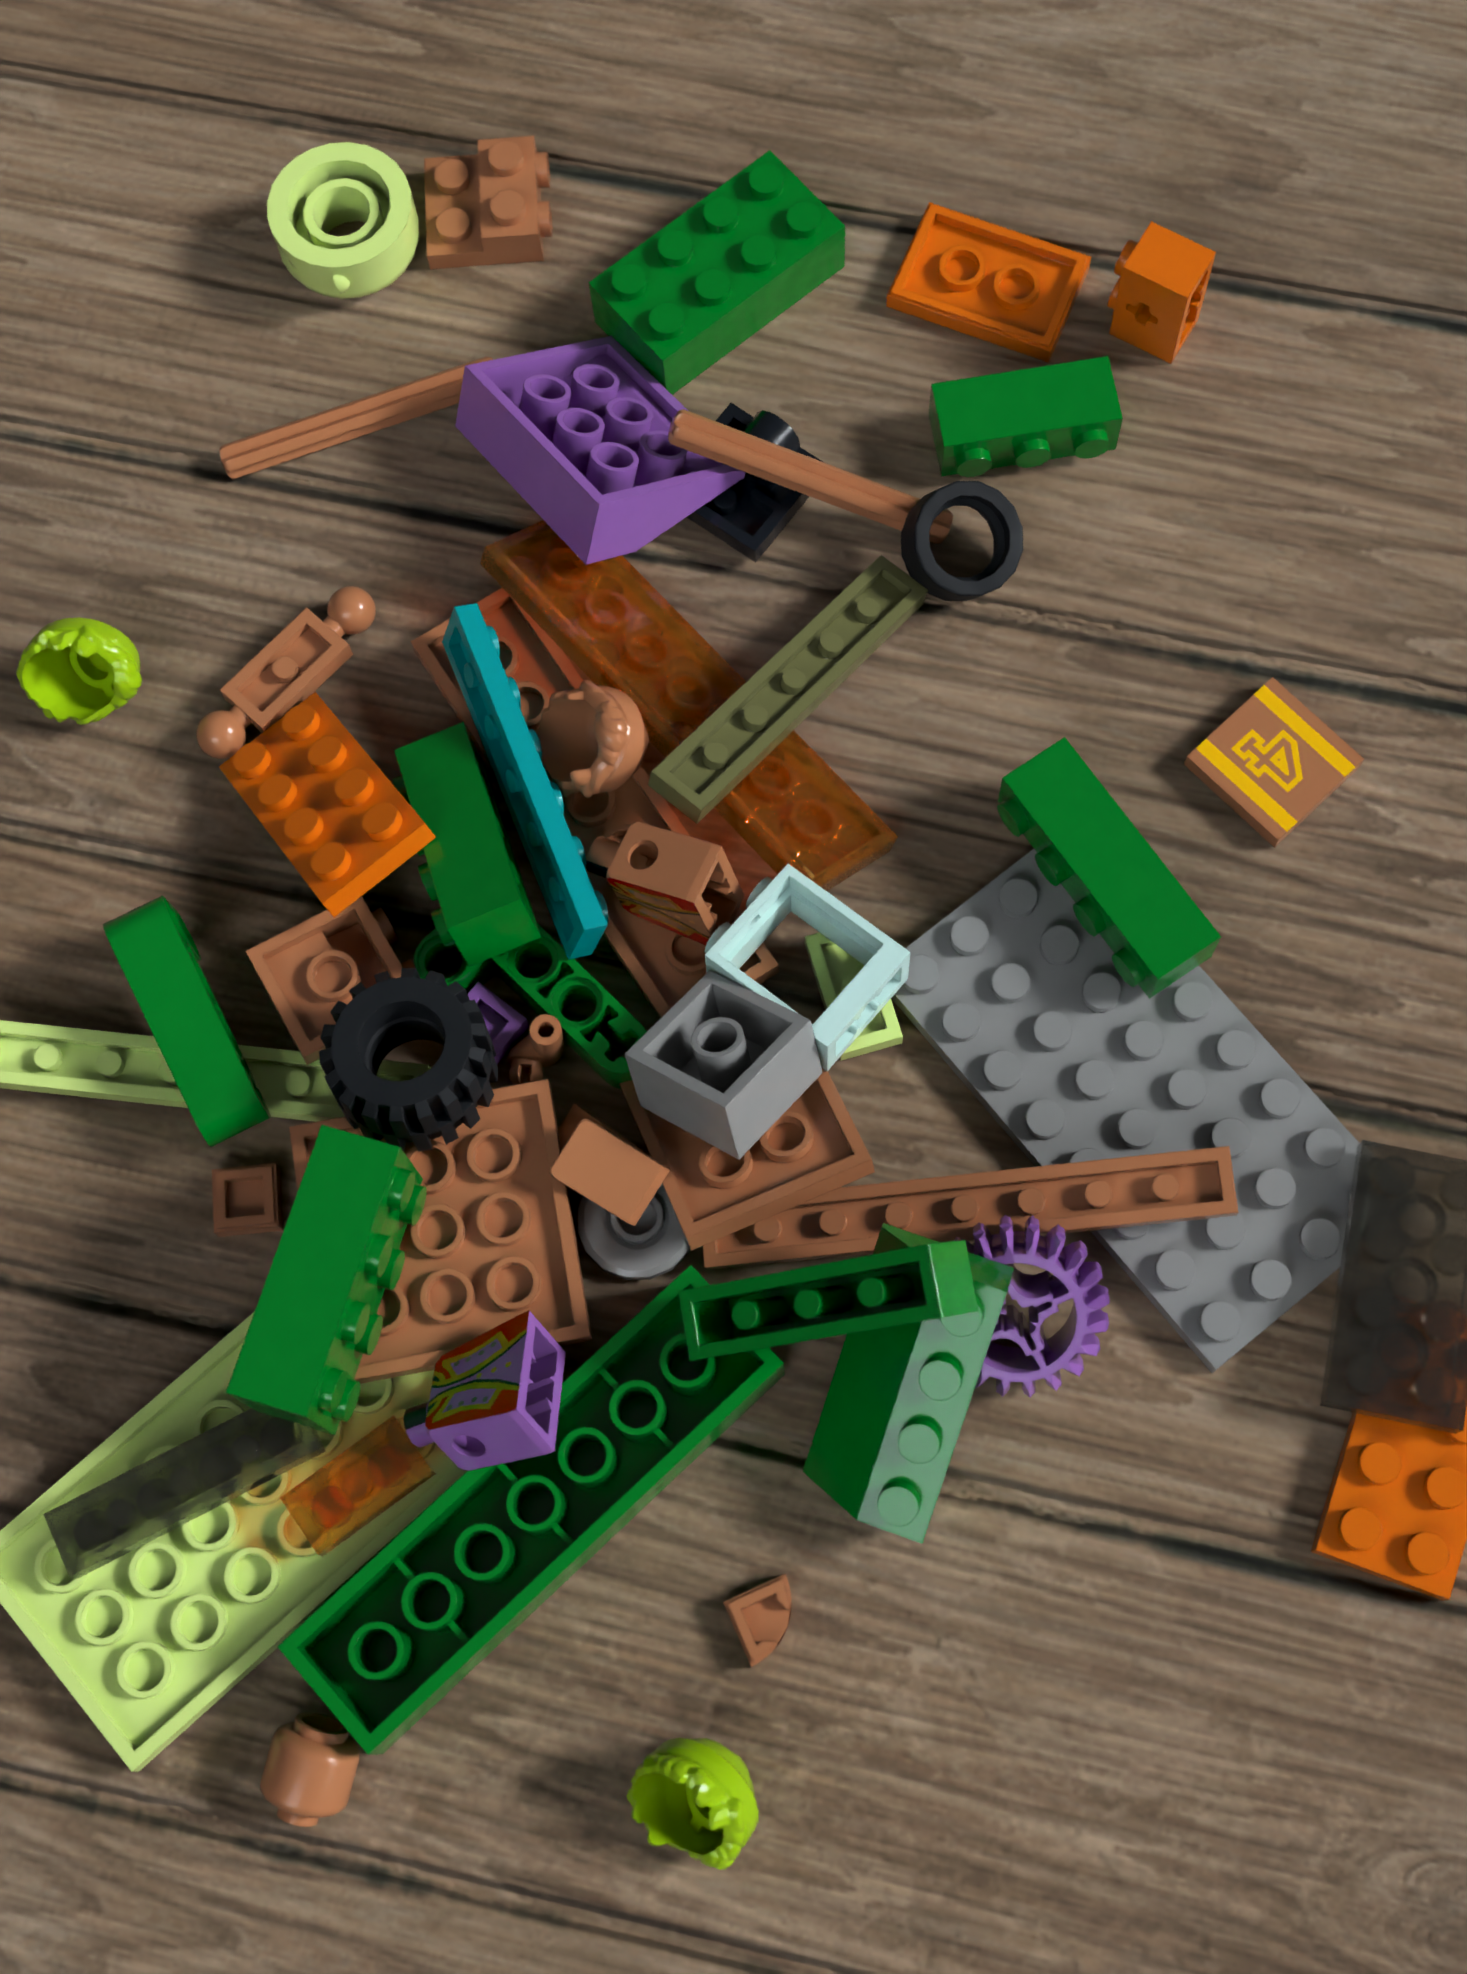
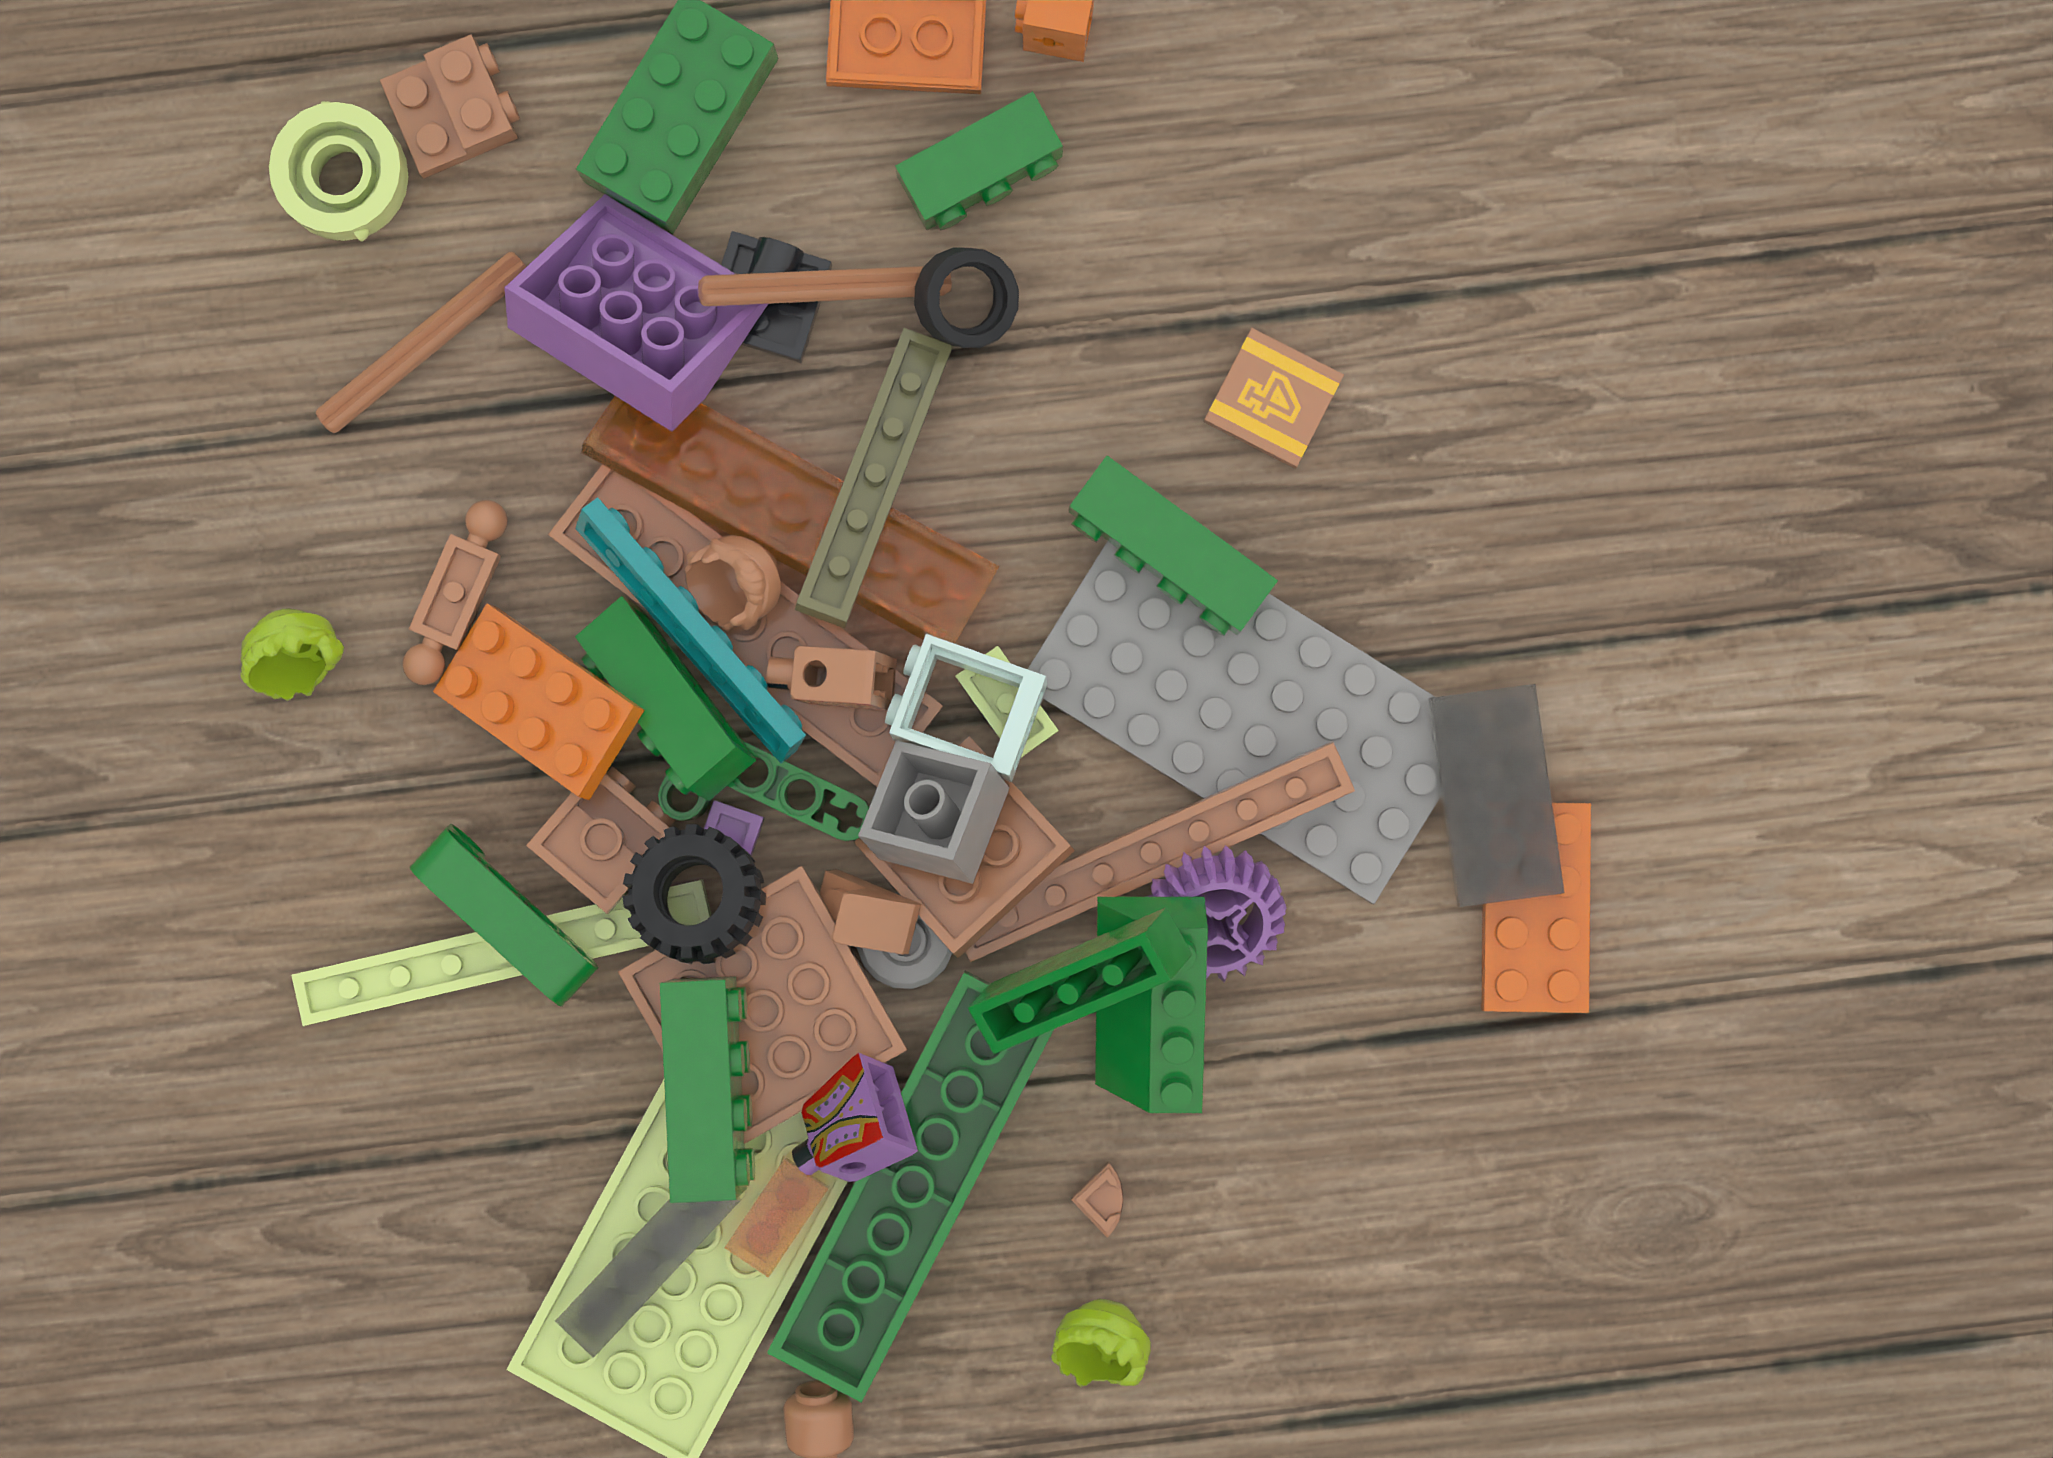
camera: 25 degrees left, 15 degrees up
nougat tile [212,1163,283,1237] -> none
nougat arm [507,1014,564,1085] -> none

